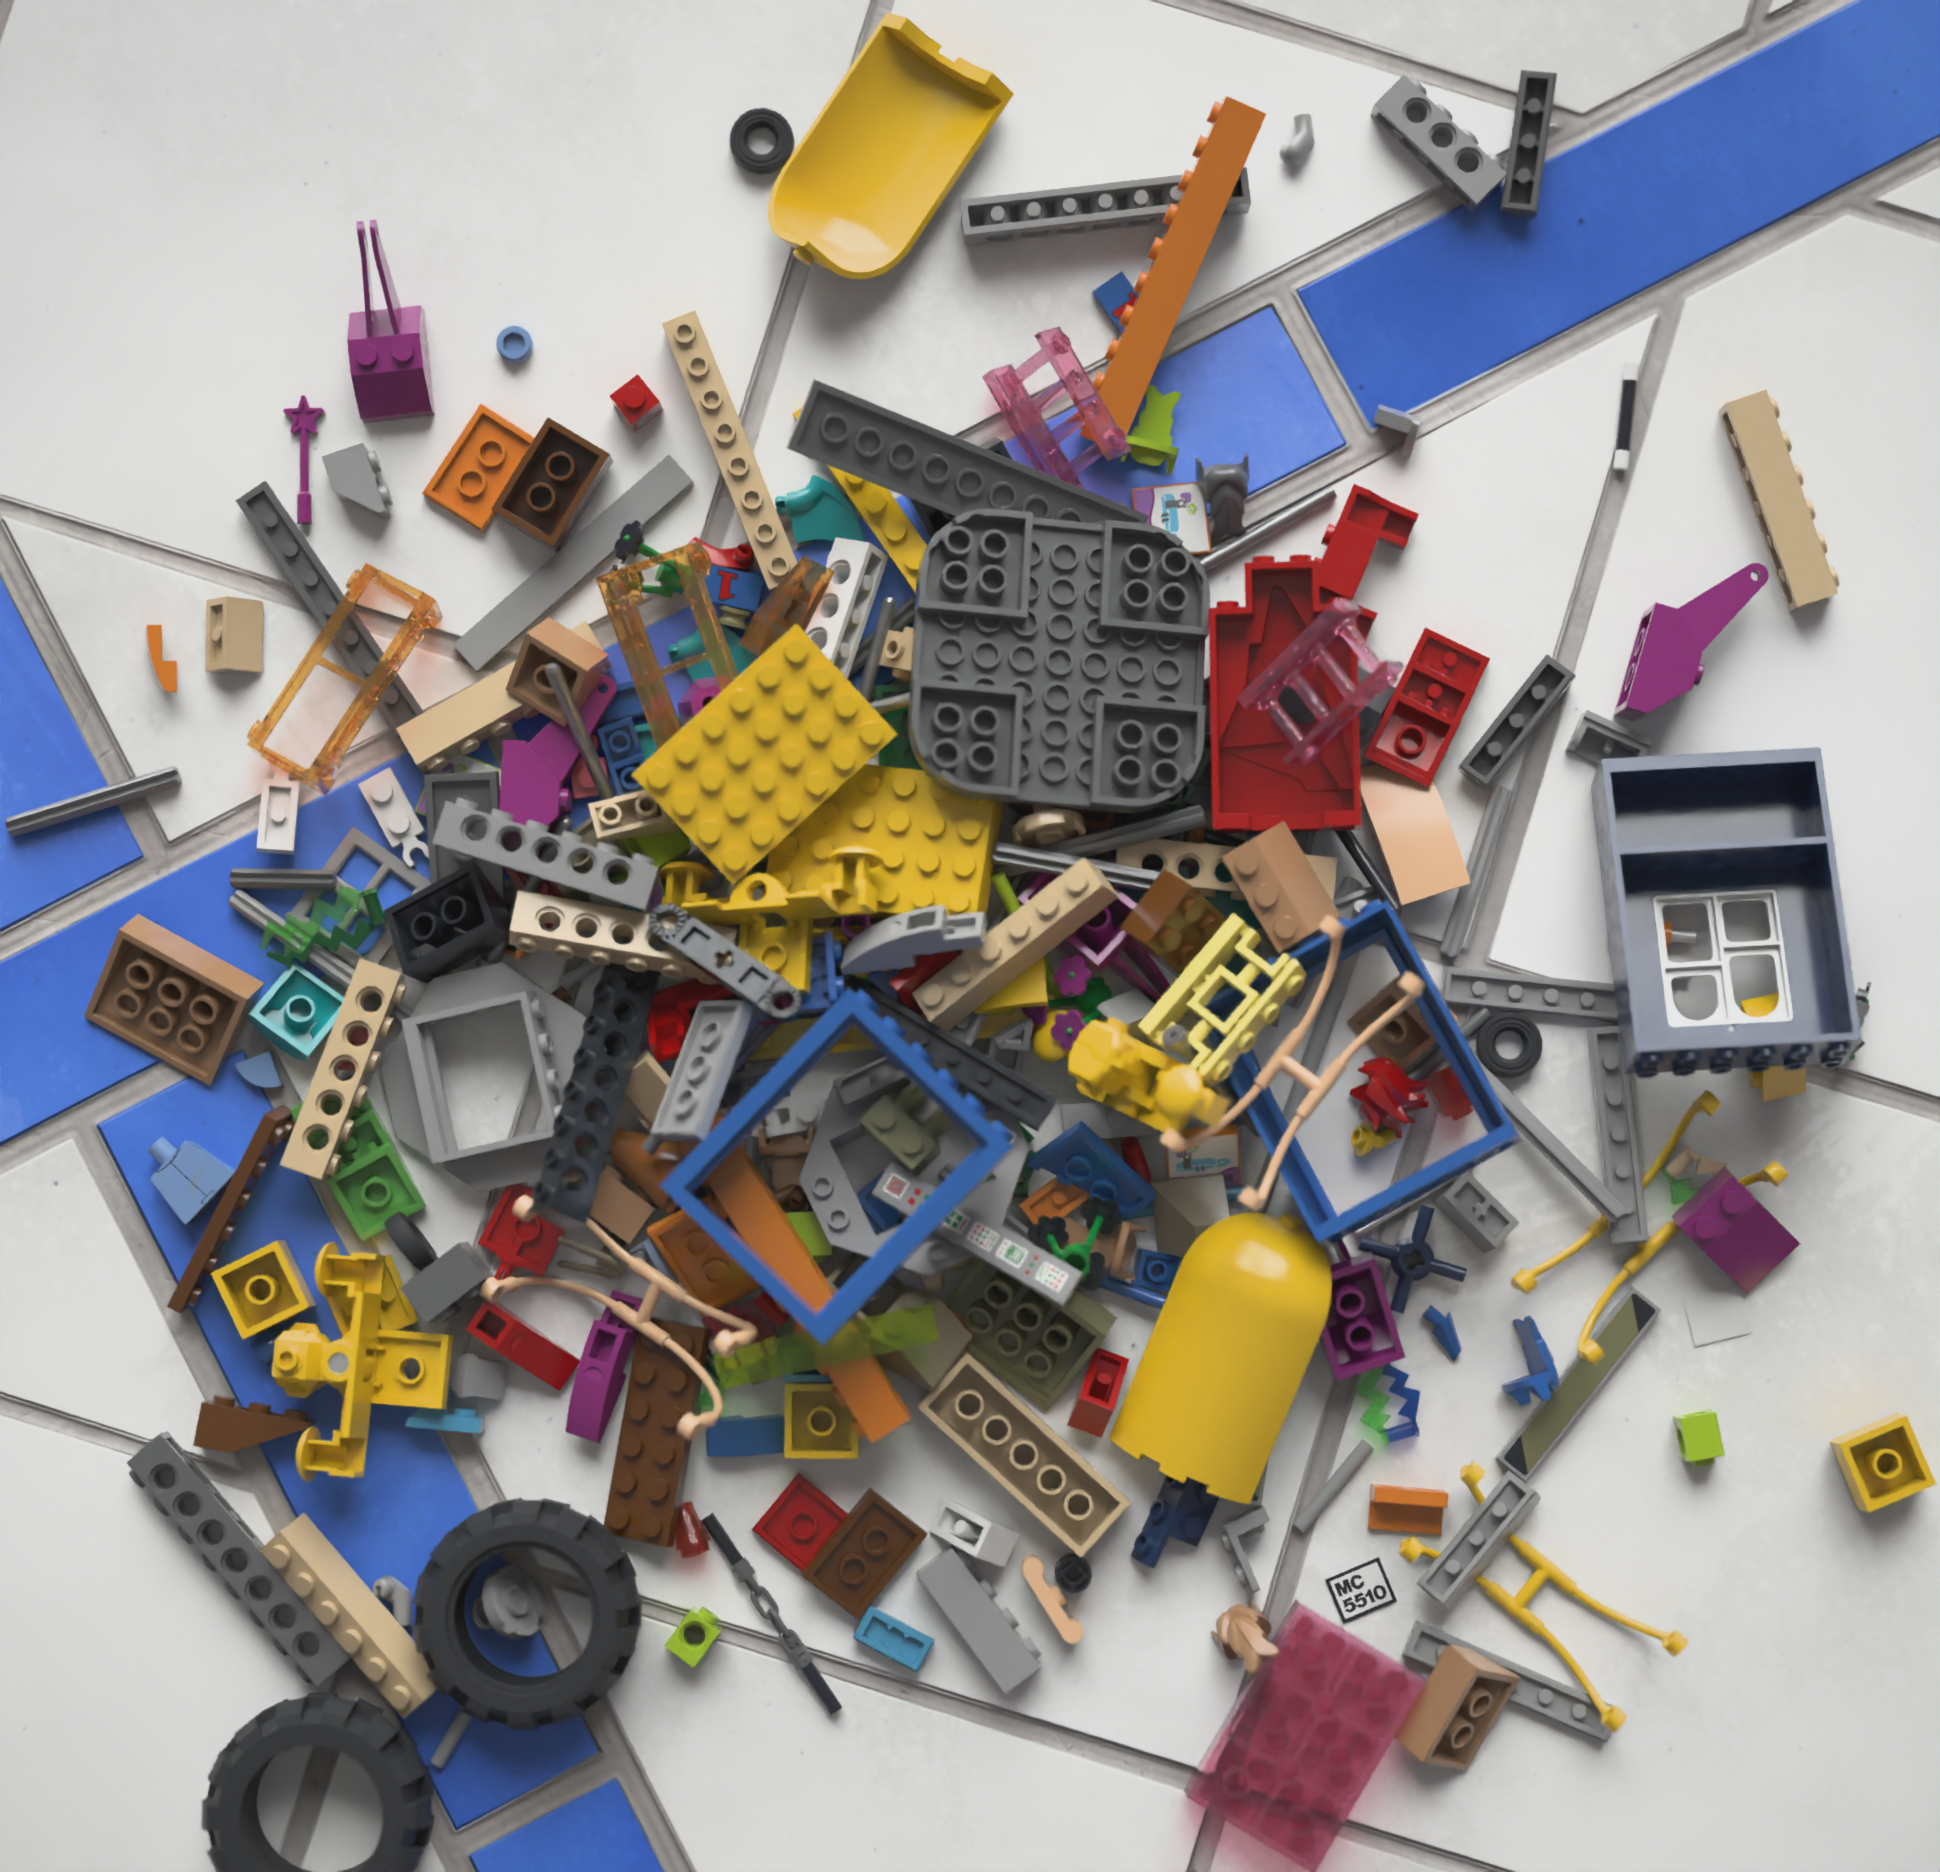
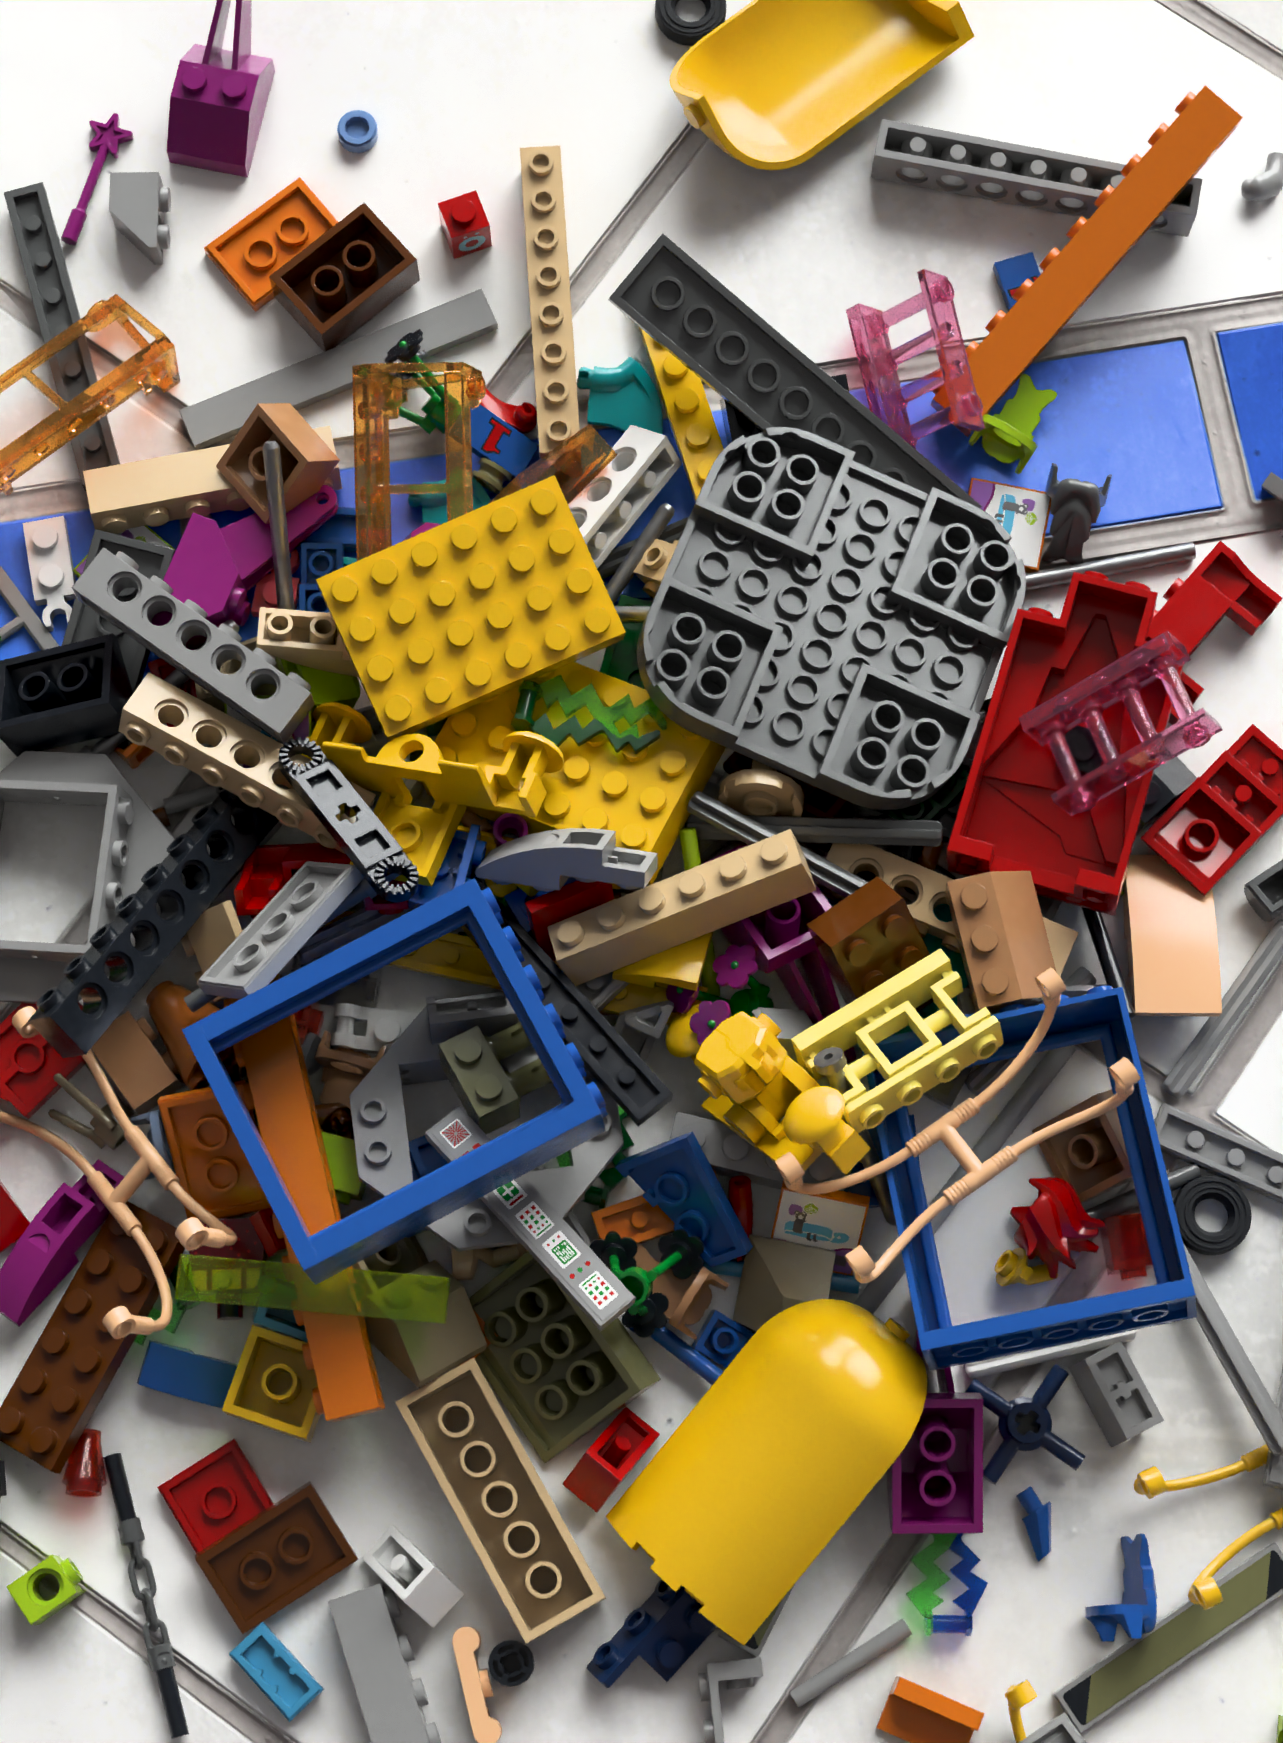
camera: 20 degrees right, 10 degrees down
none -> piece [511,675,667,754]

